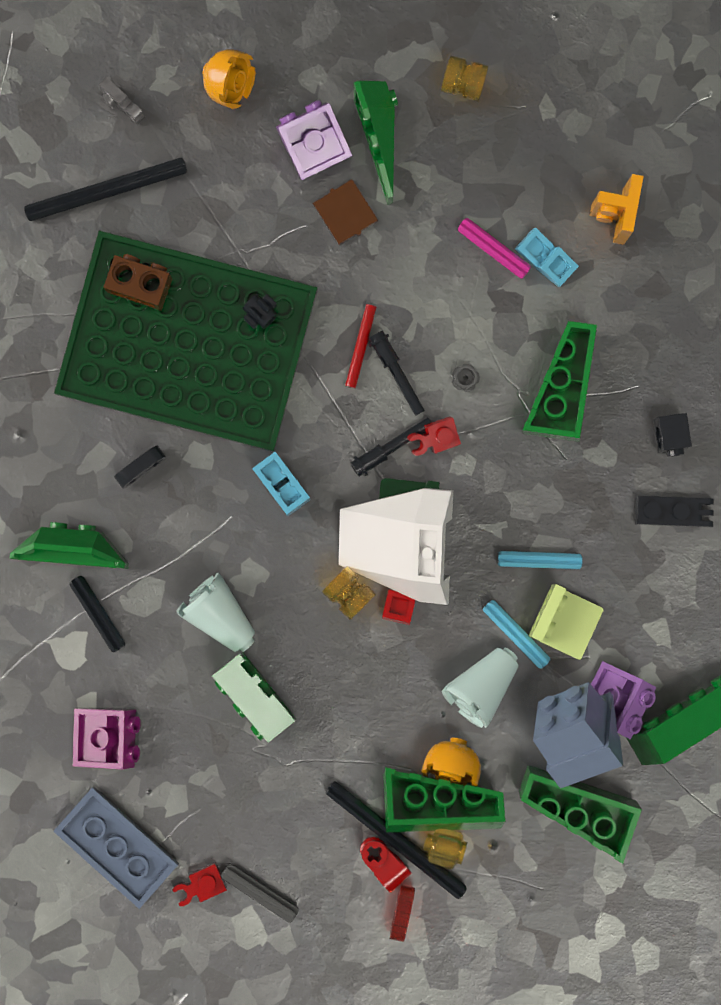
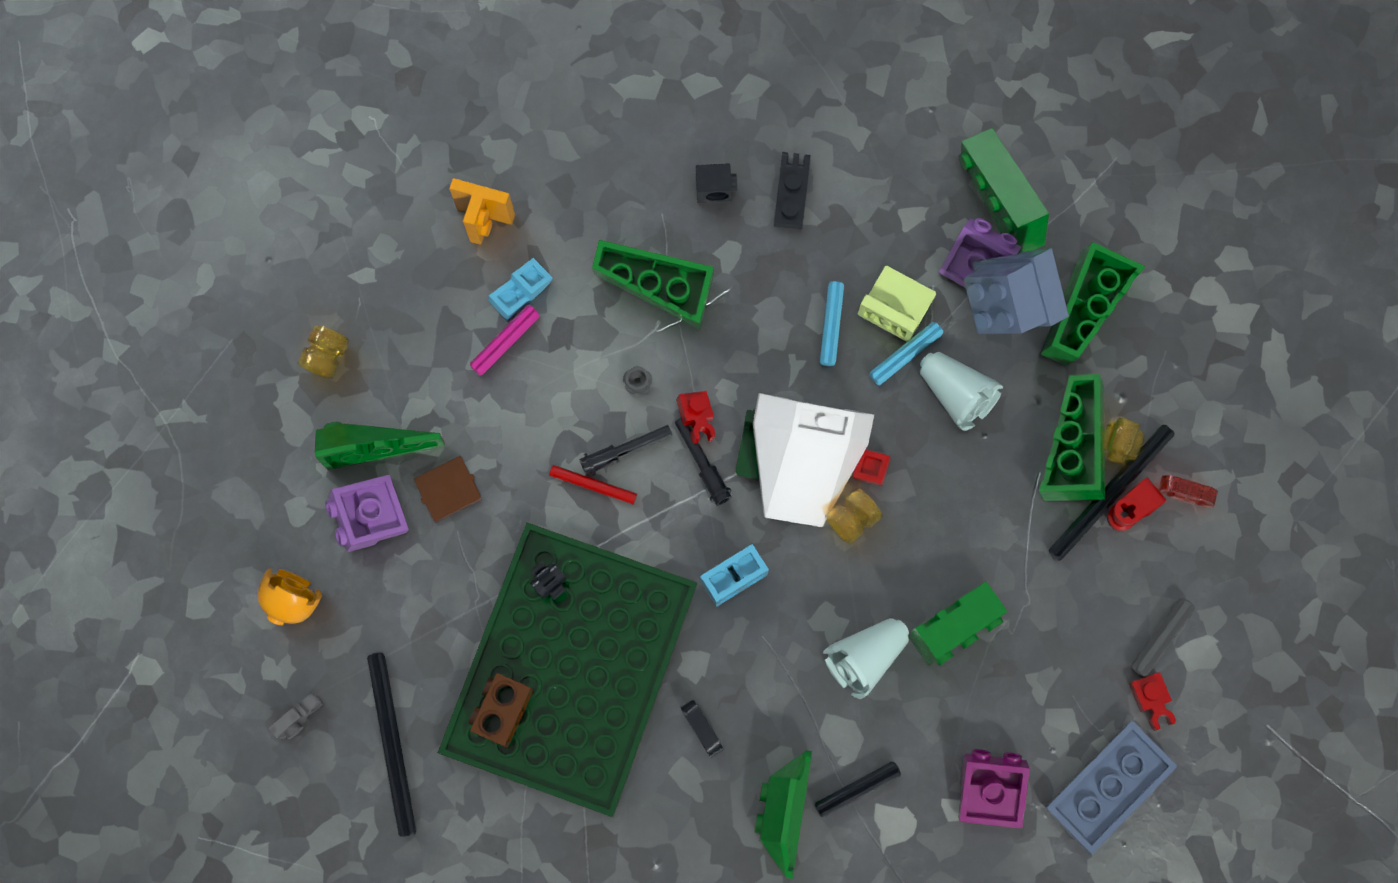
camera: 85 degrees left, 10 degrees down
light orange cylinder [421,737,481,787] -> none

